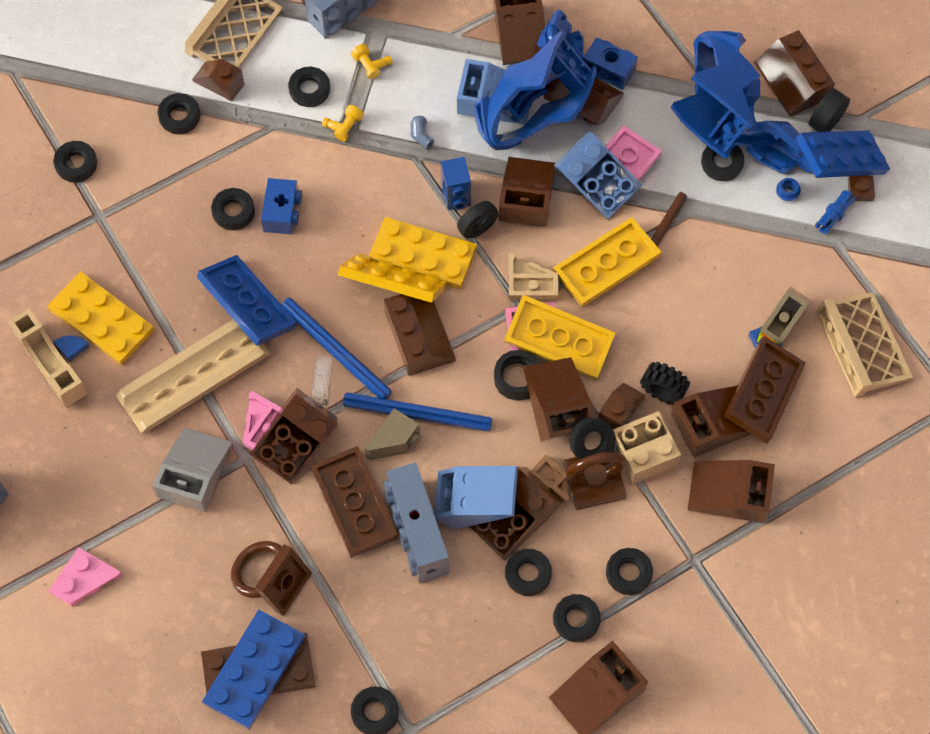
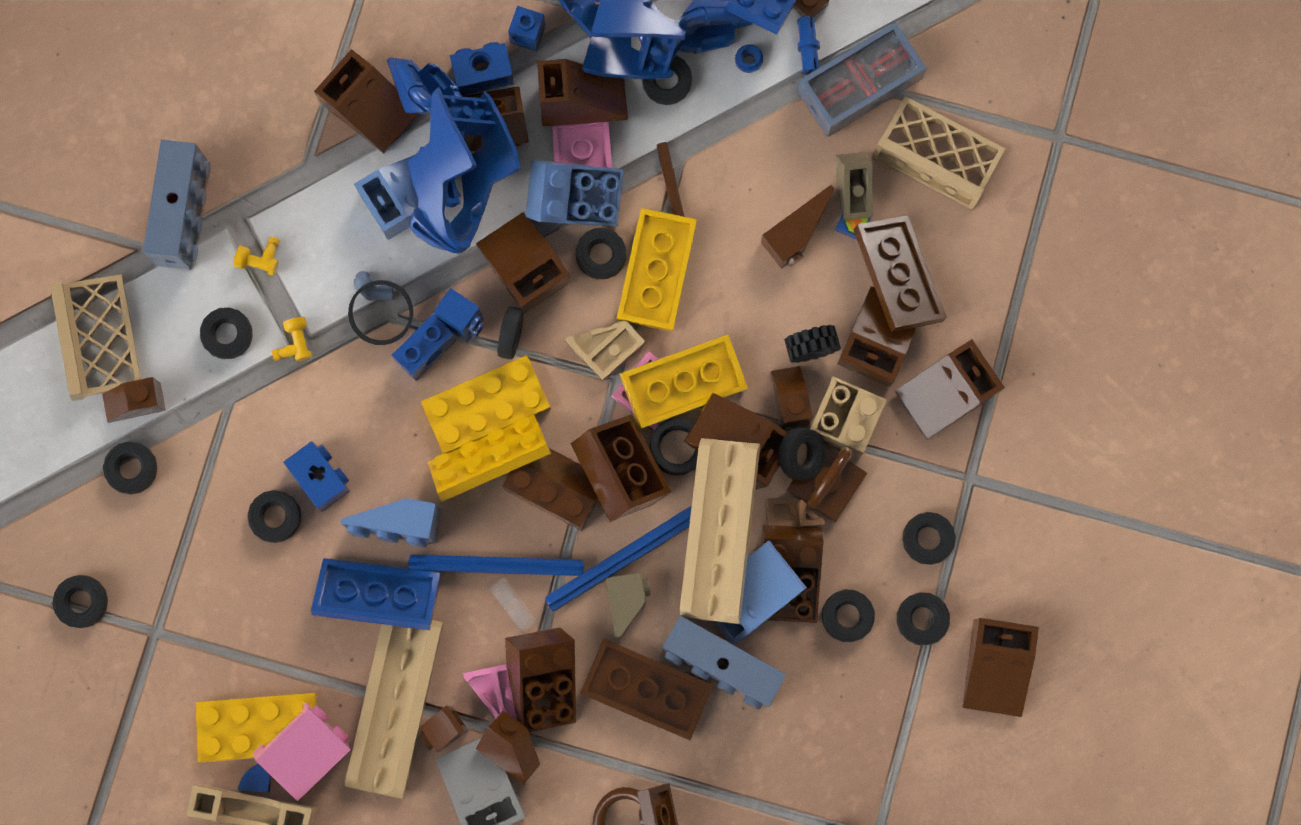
camera: 45 degrees left, 15 degrees up
none -> bright pink panel [253,702,351,801]
none -> medium blue slope [340,498,441,548]
none -> black tyre [348,280,413,345]
none -> blue brick [392,314,457,381]
none -> reddish brown slope [420,705,469,752]
none -> reddish brown slope [476,711,540,785]
none -> blue brick [508,6,546,52]
none -> reddish brown slope [537,59,628,127]
none -> reddish brown brick [570,415,671,522]
none -> black tyre [576,228,626,280]
none -> tan plate [680,438,760,624]
none -> reddish brown slope [761,185,834,268]
none -> brick [797,22,927,137]

